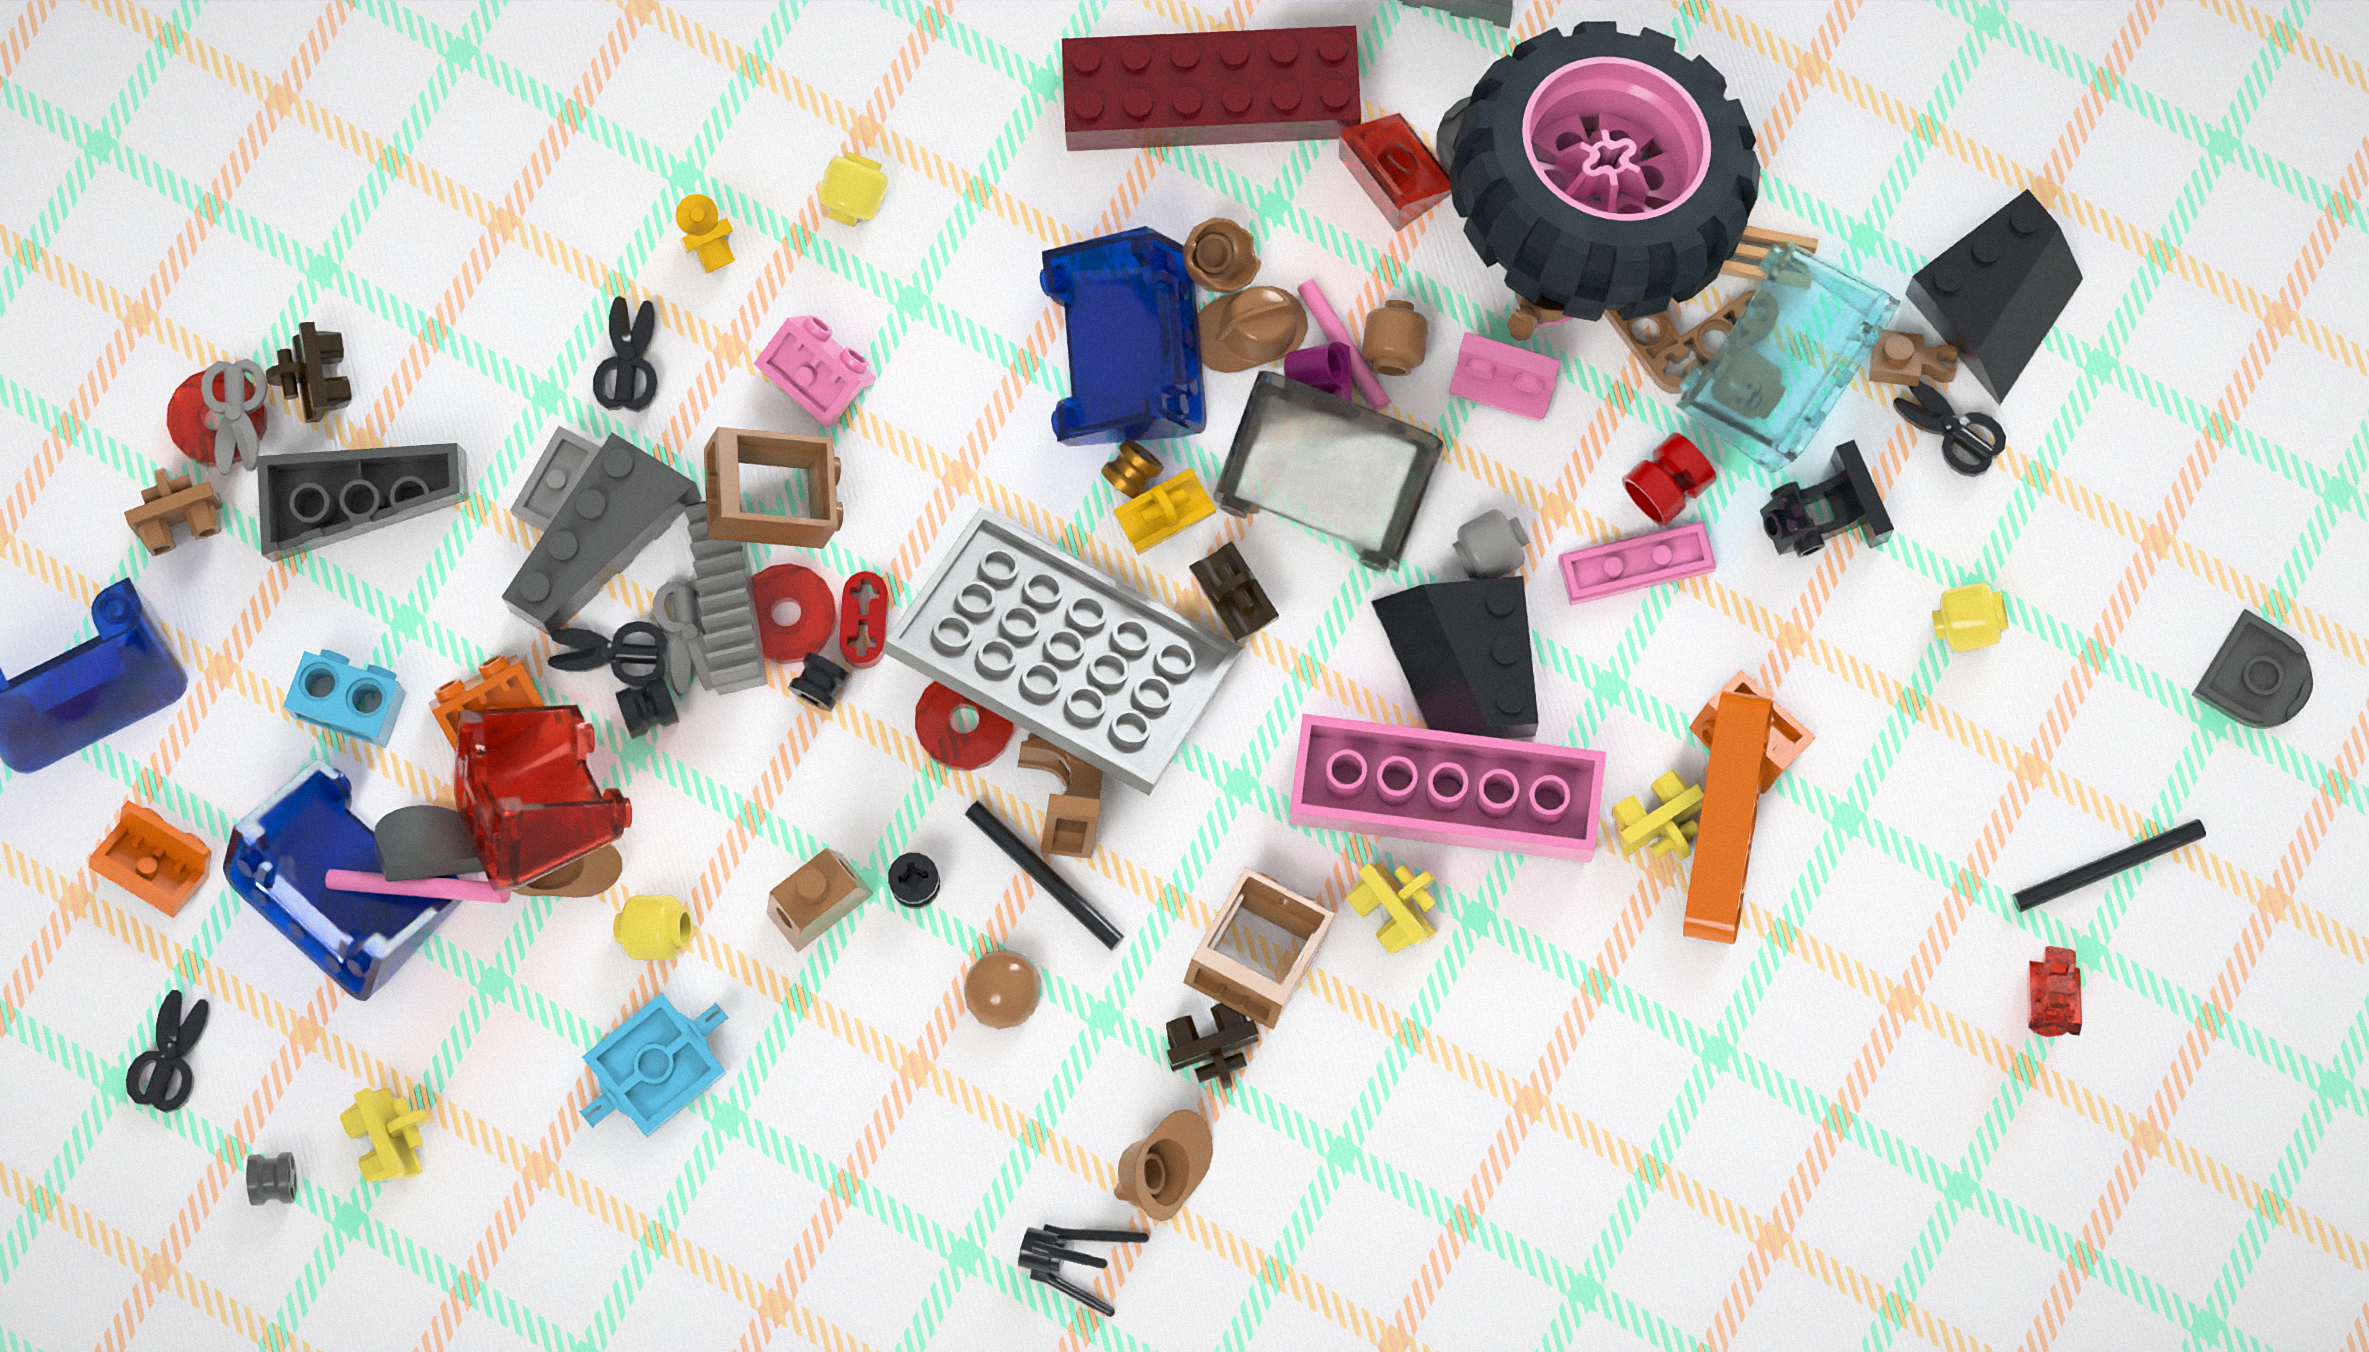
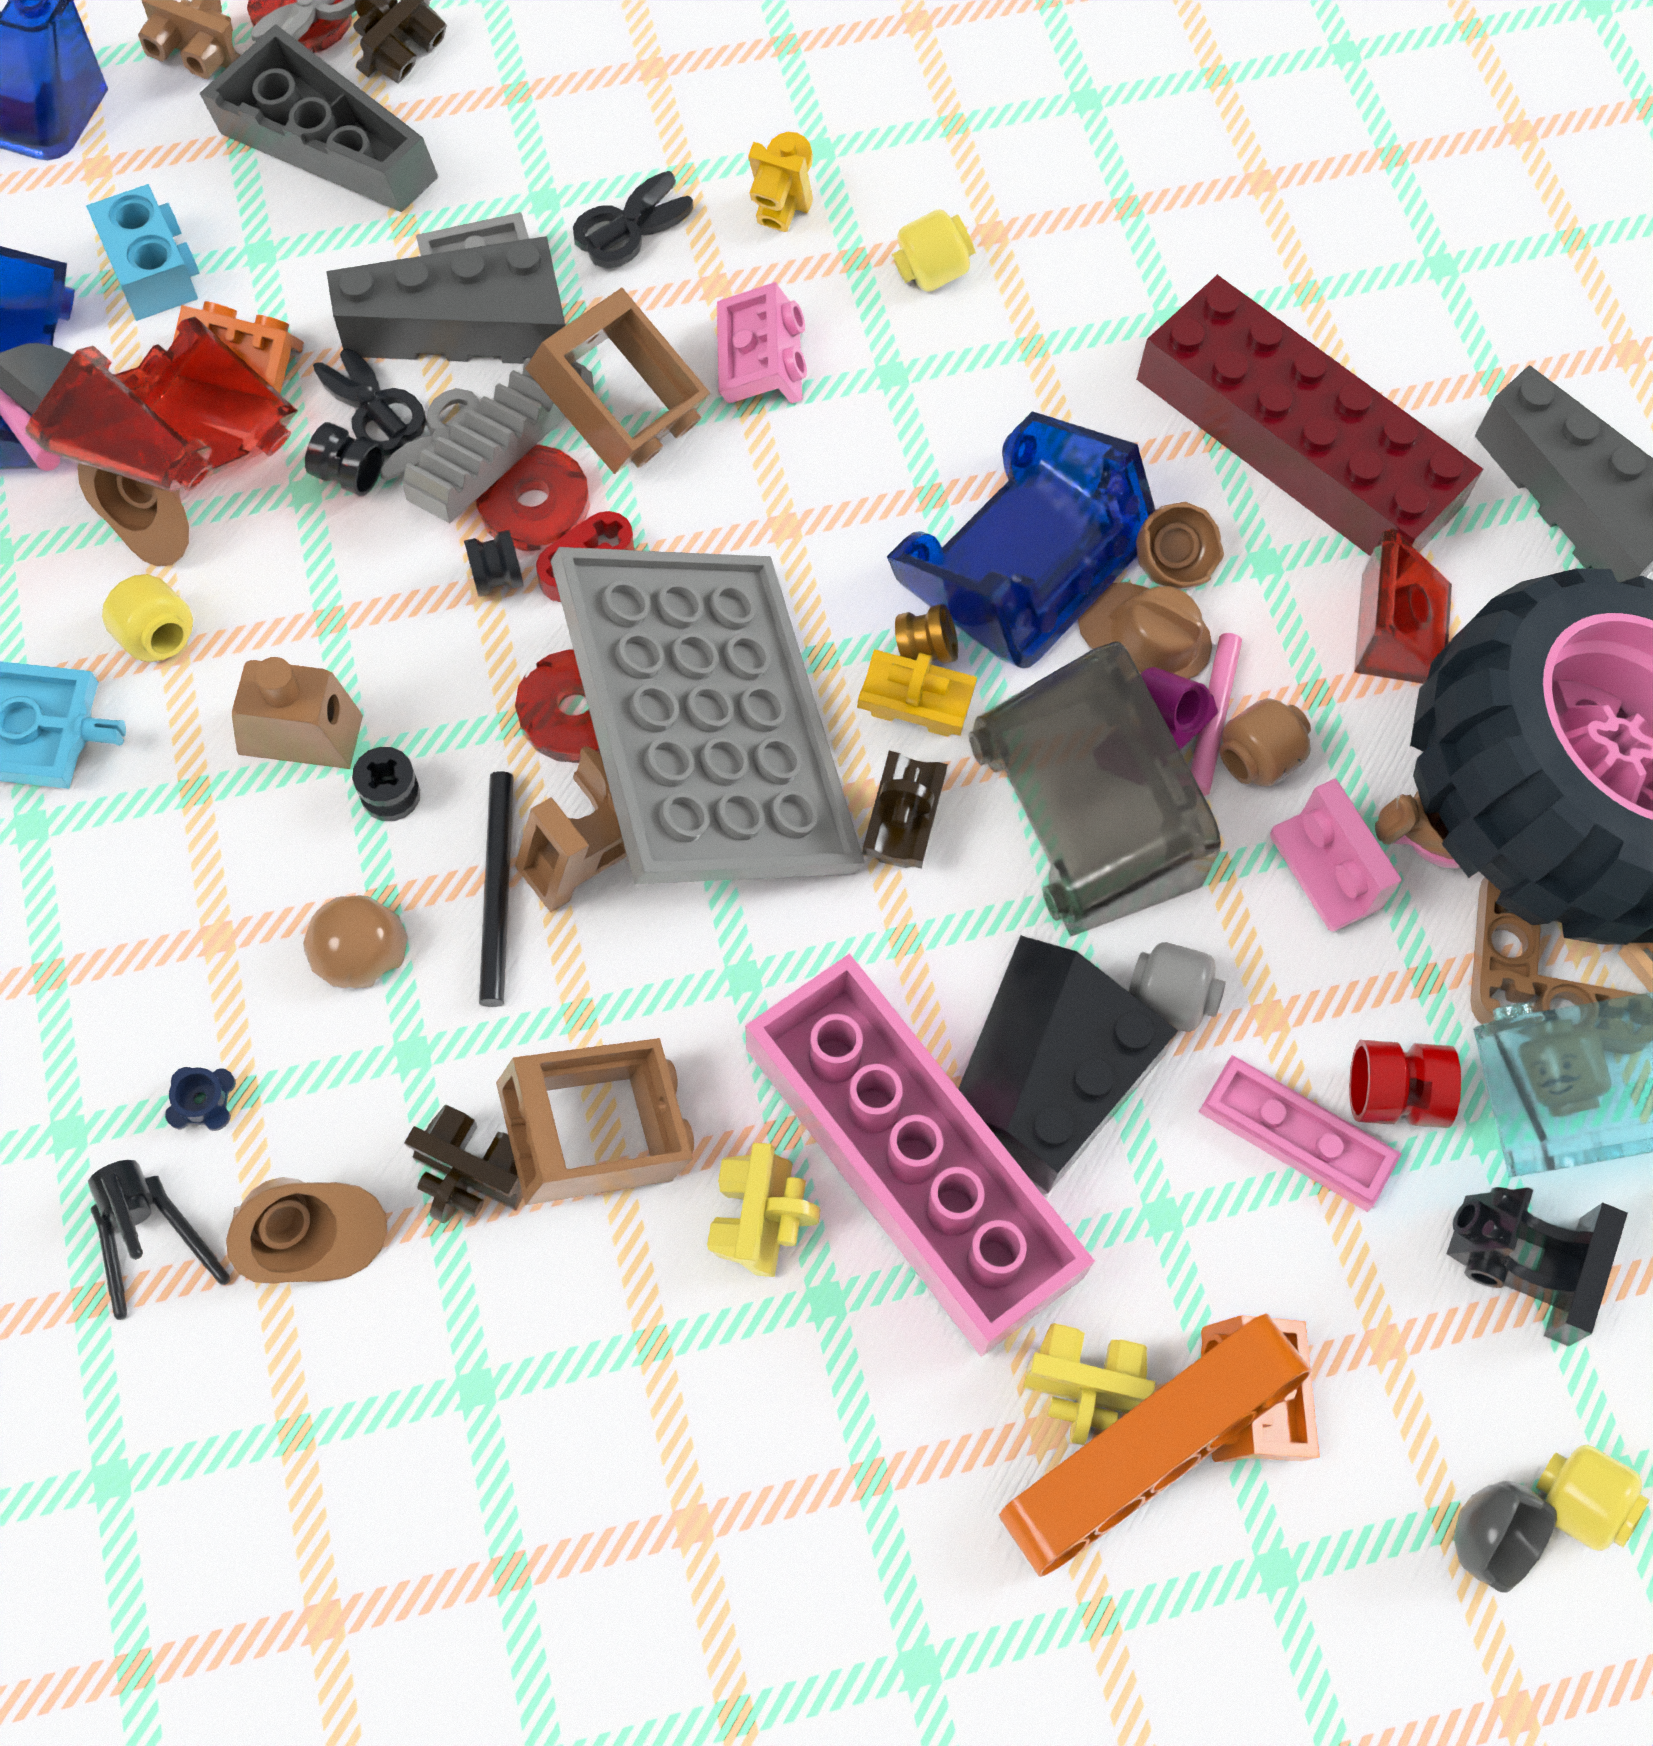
camera: 40 degrees right, 10 degrees down
none -> dark blue plate [165,1067,236,1131]
none -> dark grey hair [1453,1481,1557,1593]

